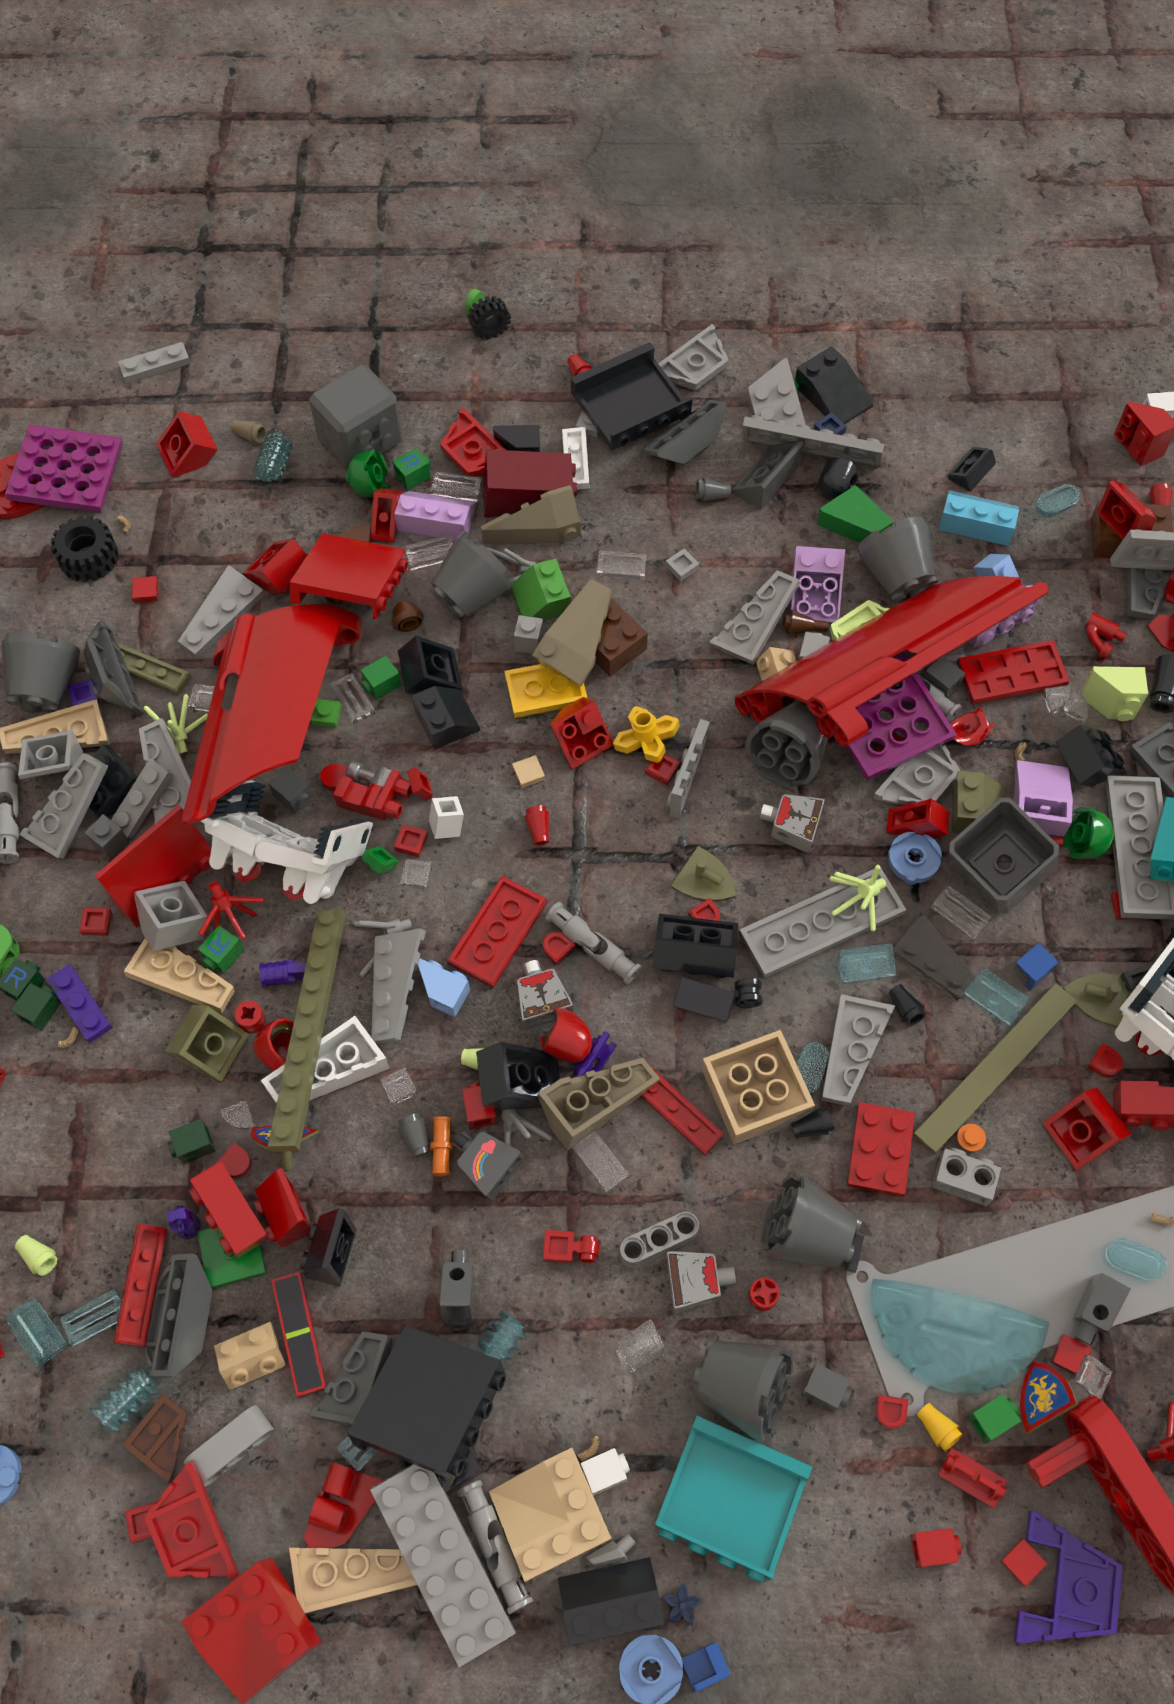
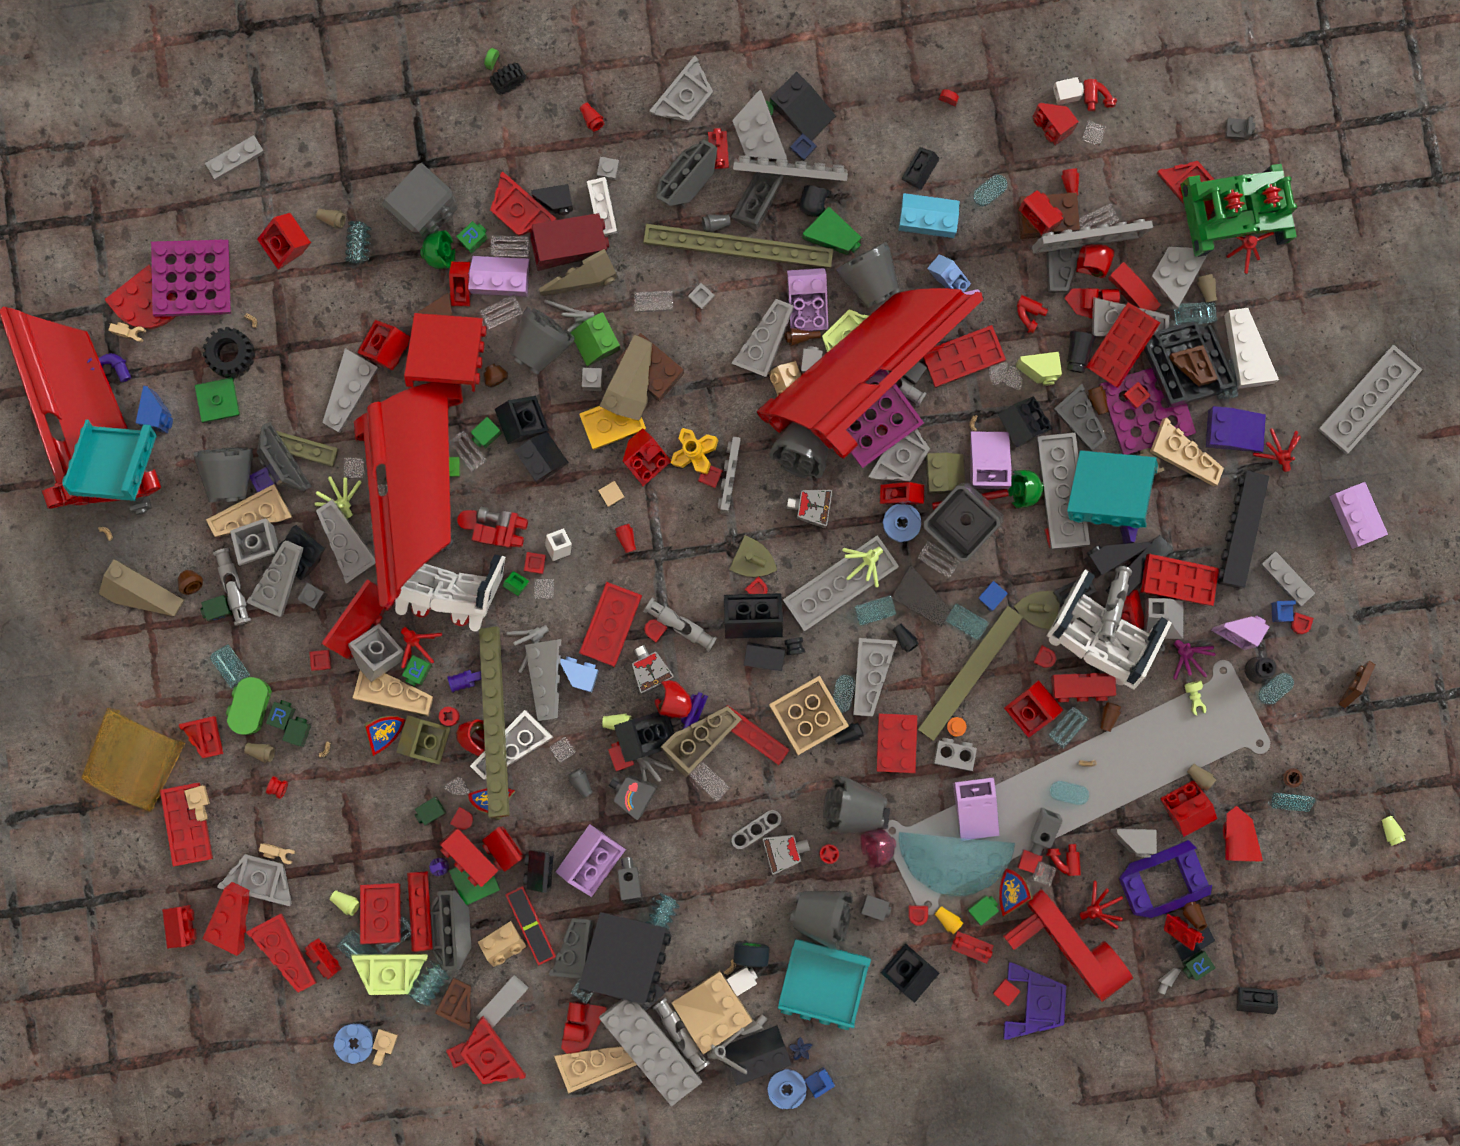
camera: 10 degrees left, 20 degrees up
dark purple plate [46,964,113,1044] -> none
light grey plate [111,759,173,839] -> none
red tile [132,576,159,603] -> none
red slope [182,1558,322,1704] -> none
red tile [407,767,433,801] -> none
orange pin [430,1117,453,1176] -> none
red plate [543,1230,600,1264] -> none
black panel [571,342,693,450] -> none
clear slope [615,1319,665,1373] -> none
red brick [910,1528,962,1568] -> none
red hat [950,706,994,746] -> none
none -> green plate [195,378,240,423]
none -> yellowish green wing [351,954,428,995]
none -> red plate [360,883,400,945]
none -> shield [364,716,406,756]
none -> tan plate [372,1029,398,1066]
none -> lavender slope [556,824,626,897]
none -> olive plate [643,224,833,269]
none -> light grey plant [707,1028,747,1074]
none -> red hinge [708,128,729,169]
none -> black wheel [733,942,770,967]
none -> clear pink cylinder [860,829,896,869]
none -> black slope [880,943,940,1003]
none -> red tile [938,89,959,107]
none -> lavender slope [953,778,999,841]
none -> red plant [1046,844,1081,876]
none -> clear light blue tile [1048,707,1088,748]

